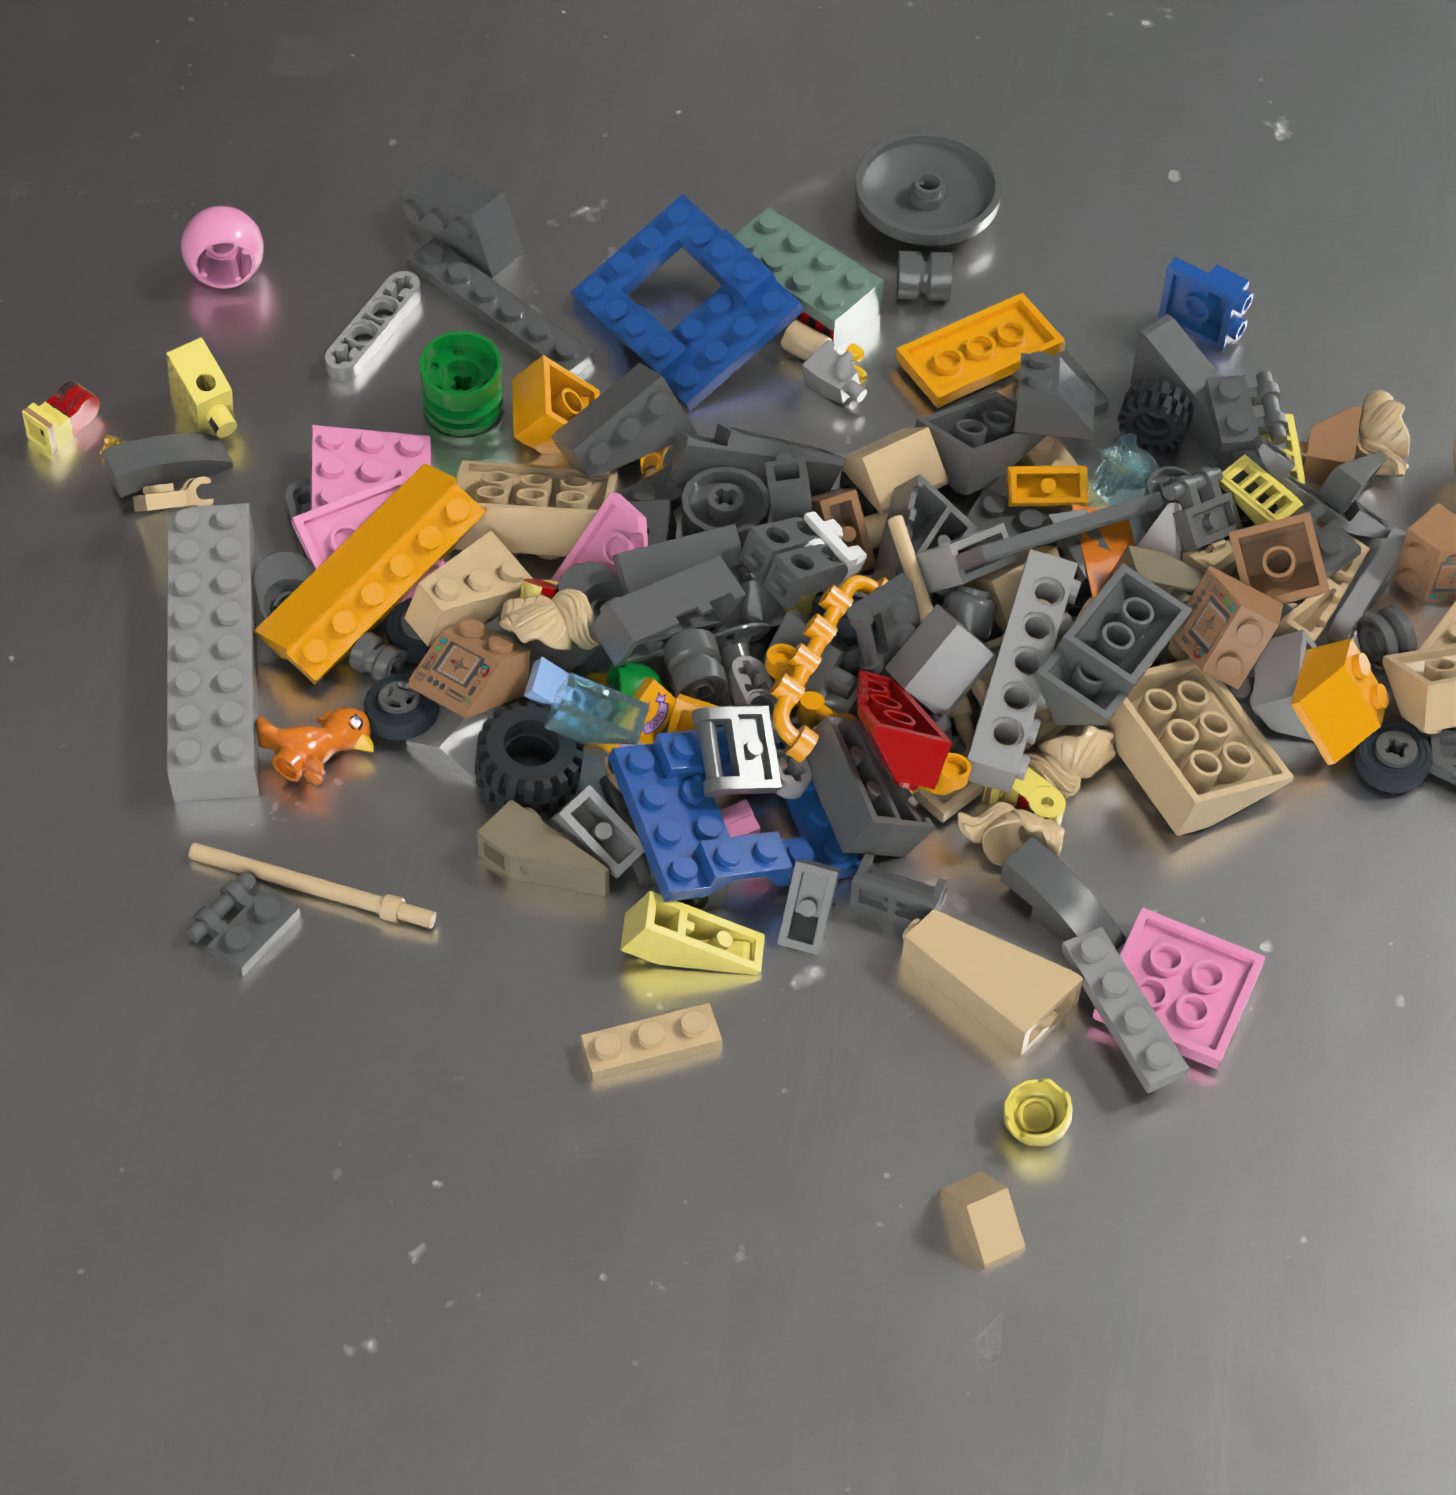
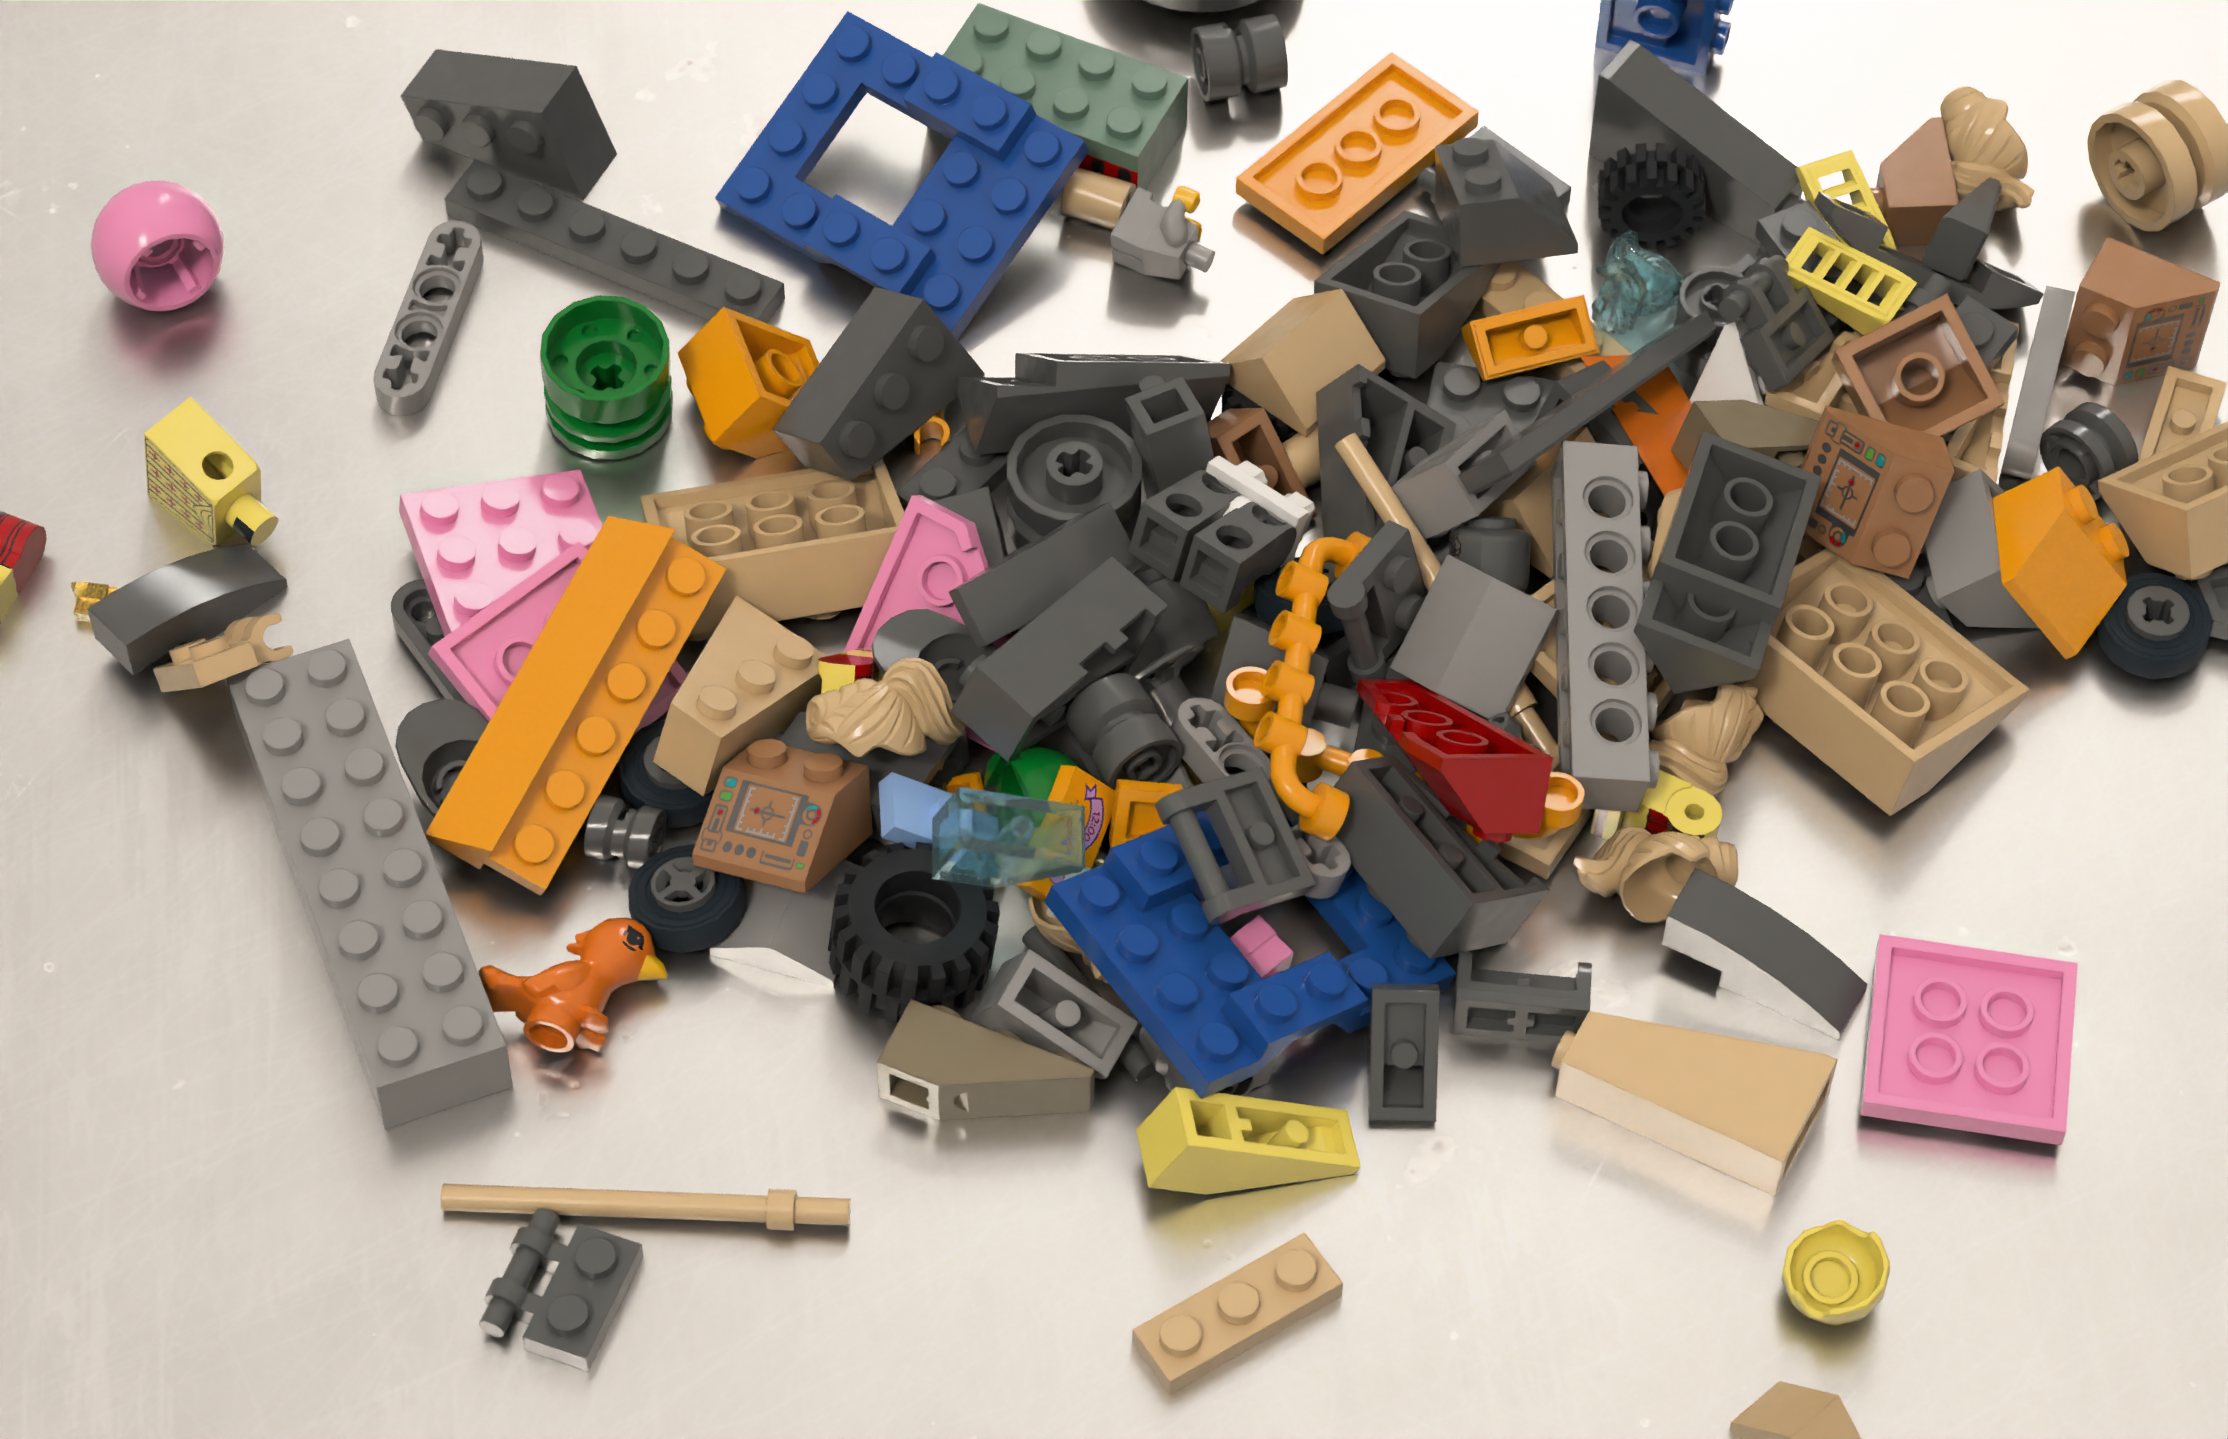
camera: 15 degrees left, 0 degrees up
light grey plate [1061,927,1190,1093] -> none
dark grey plate [1204,371,1288,452] -> none

